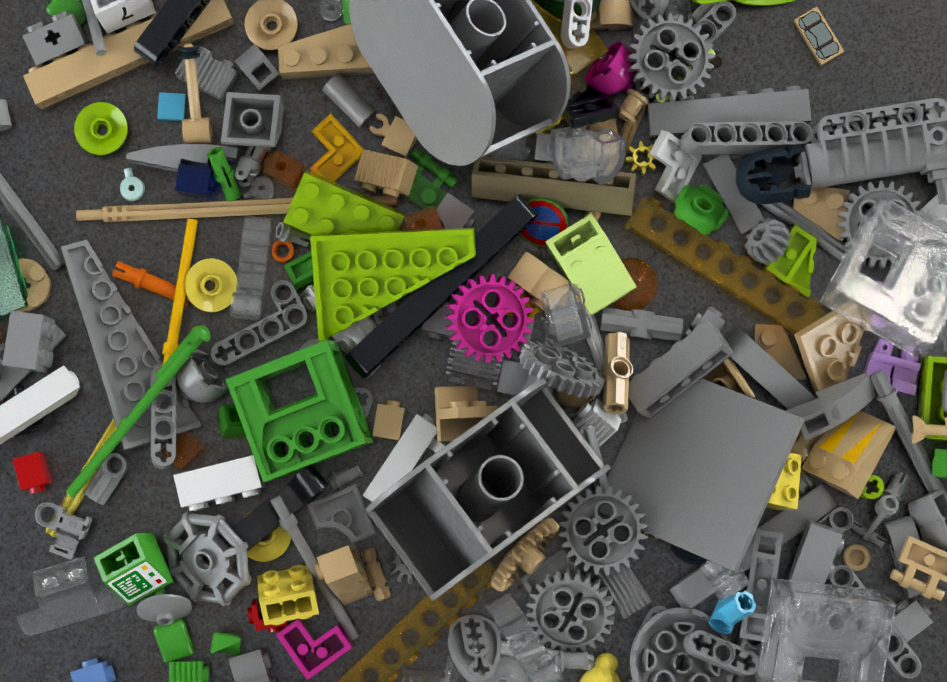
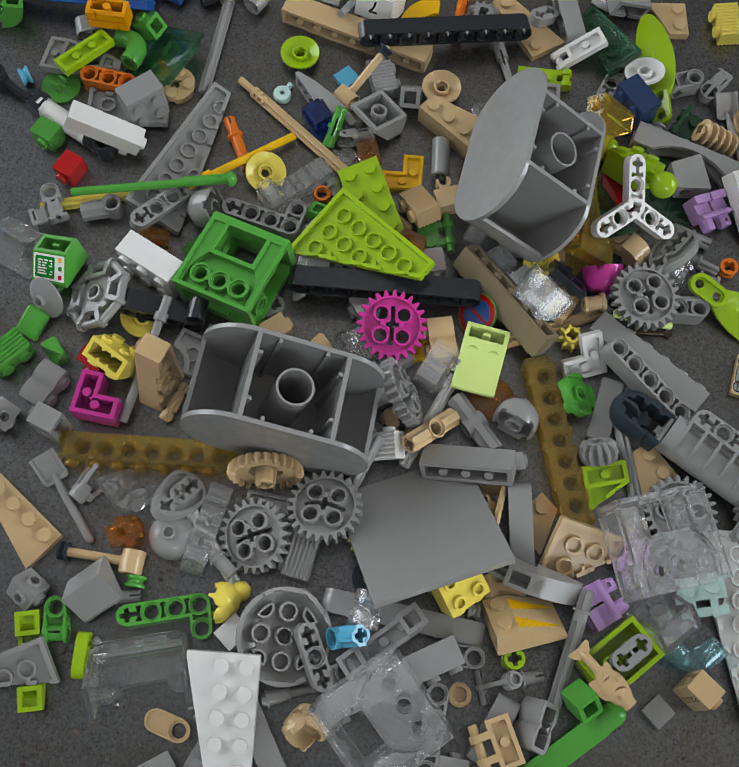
camera: 40 degrees right, 15 degrees down
none -> light grey cylinder [492,398,539,440]

